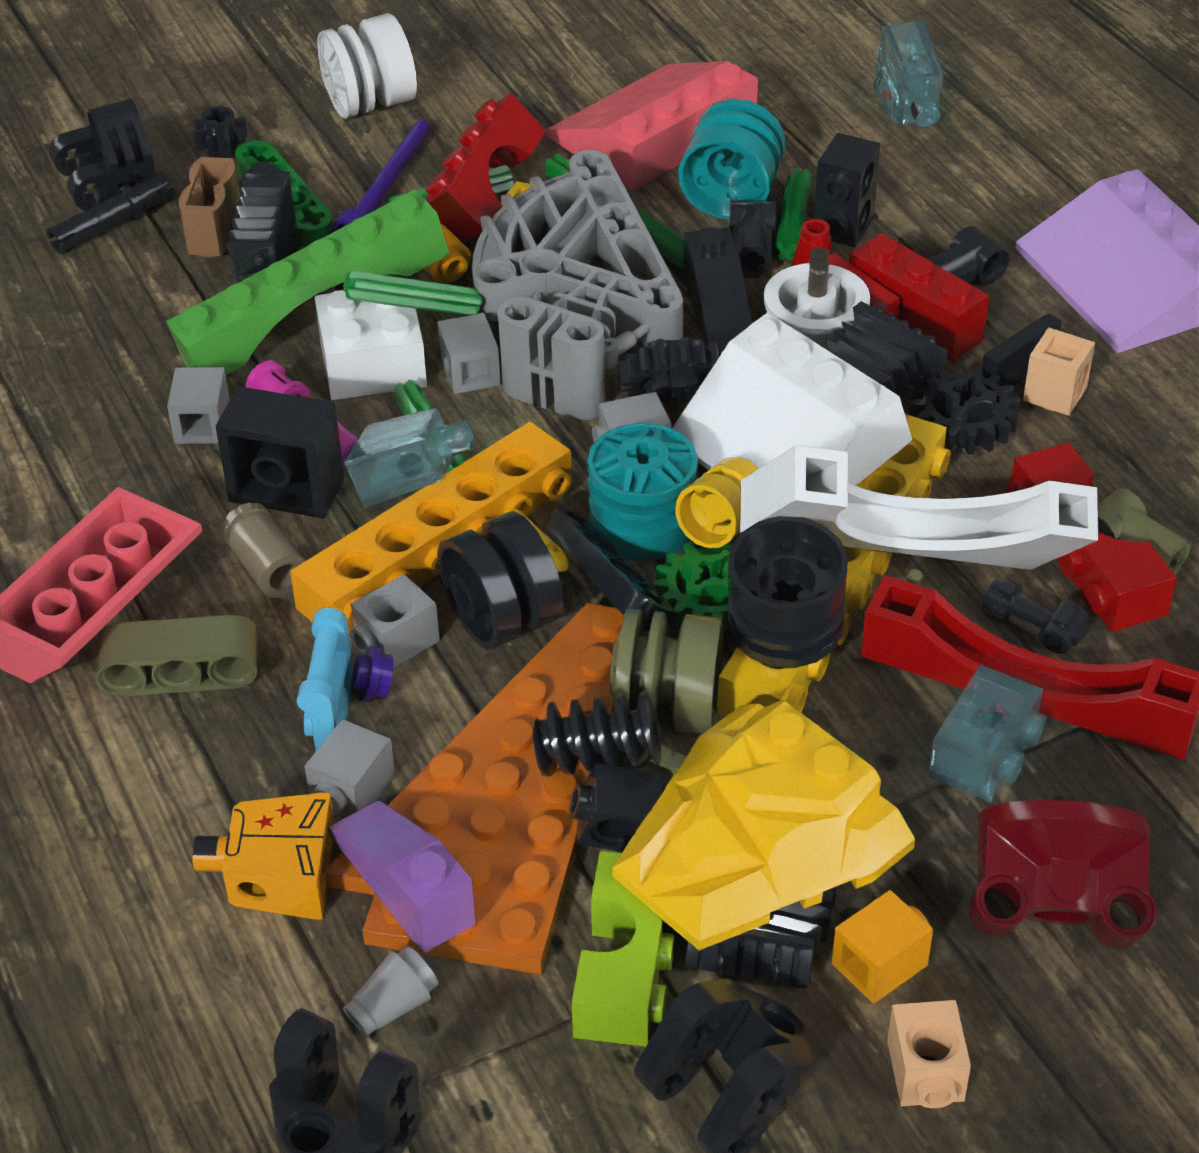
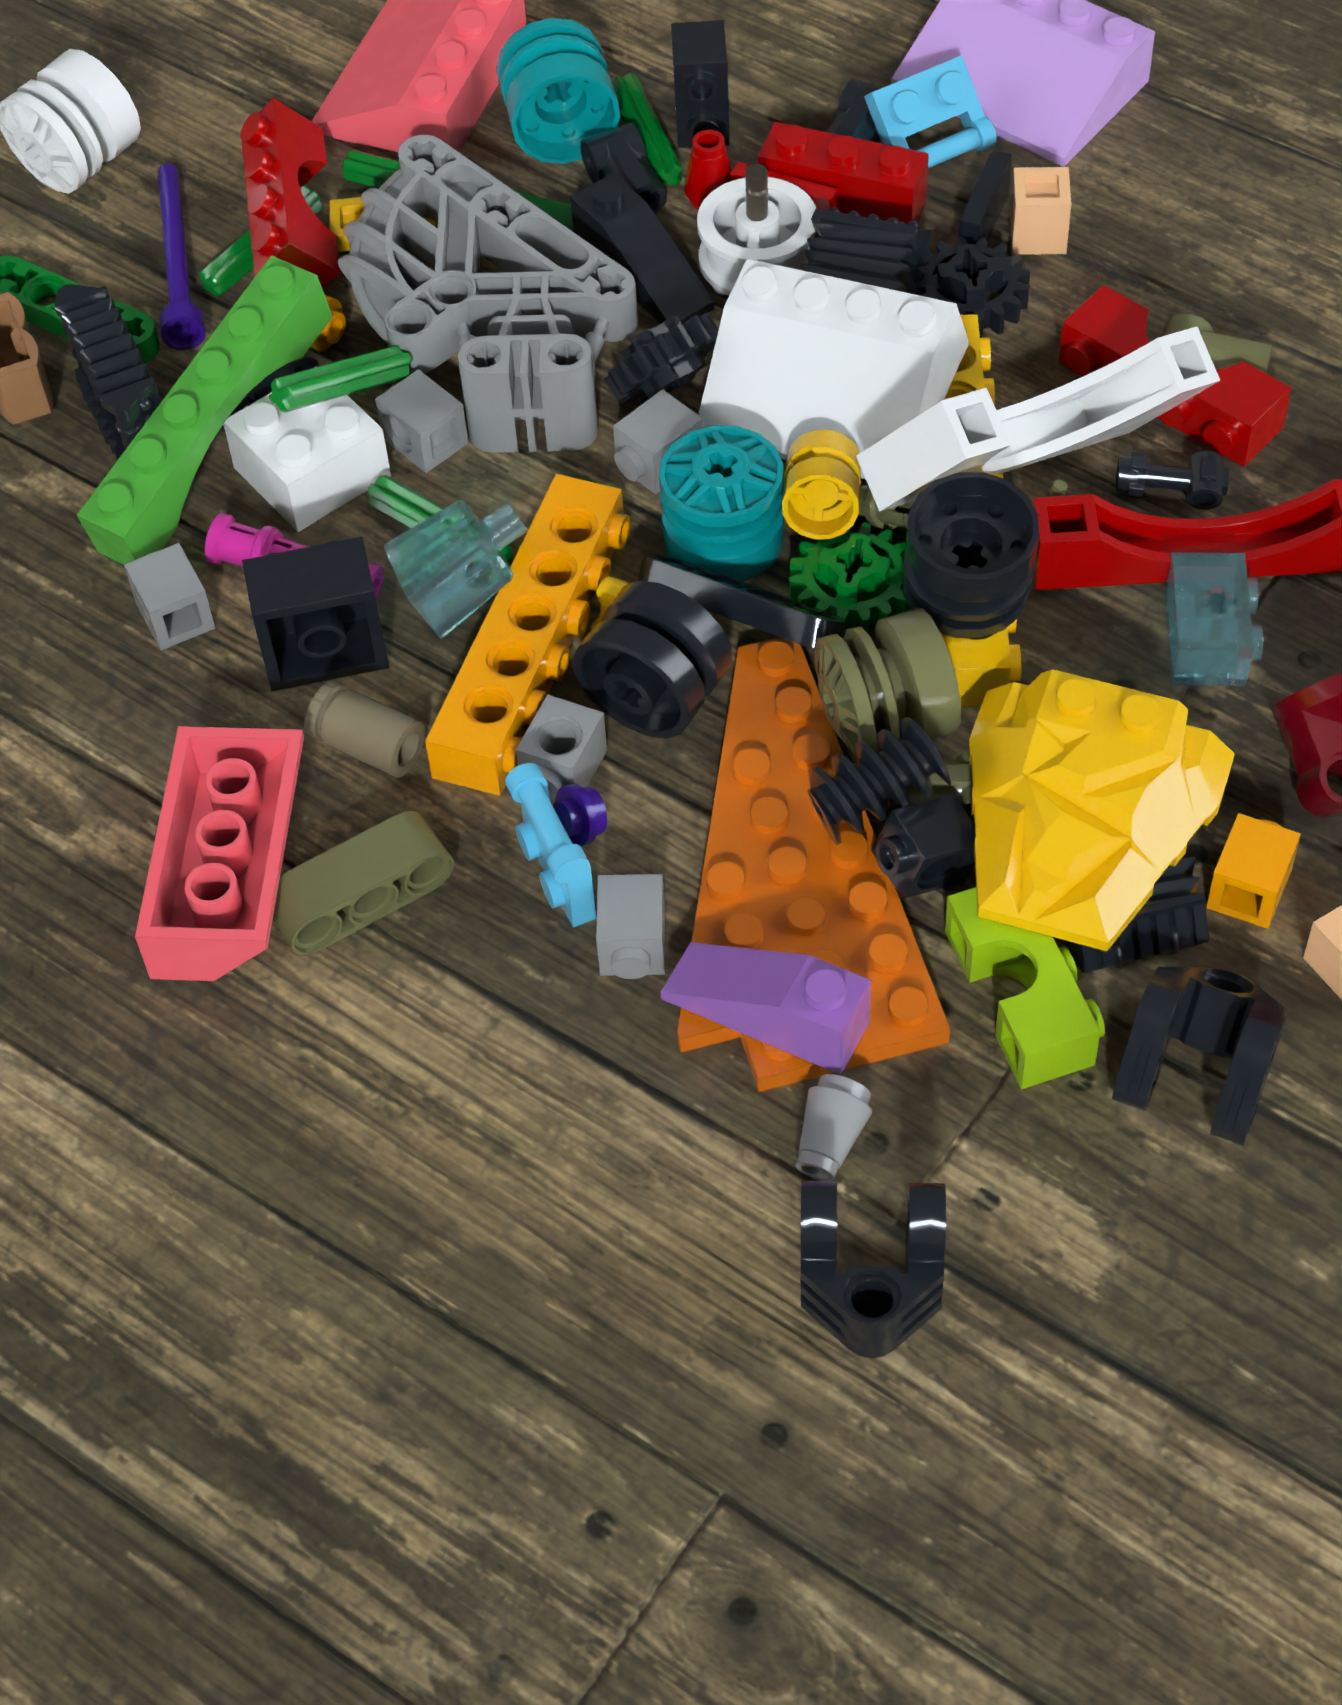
camera: 25 degrees left, 10 degrees up
light orange torso [193,793,335,920] -> none
none -> medium azure plate [864,55,997,168]

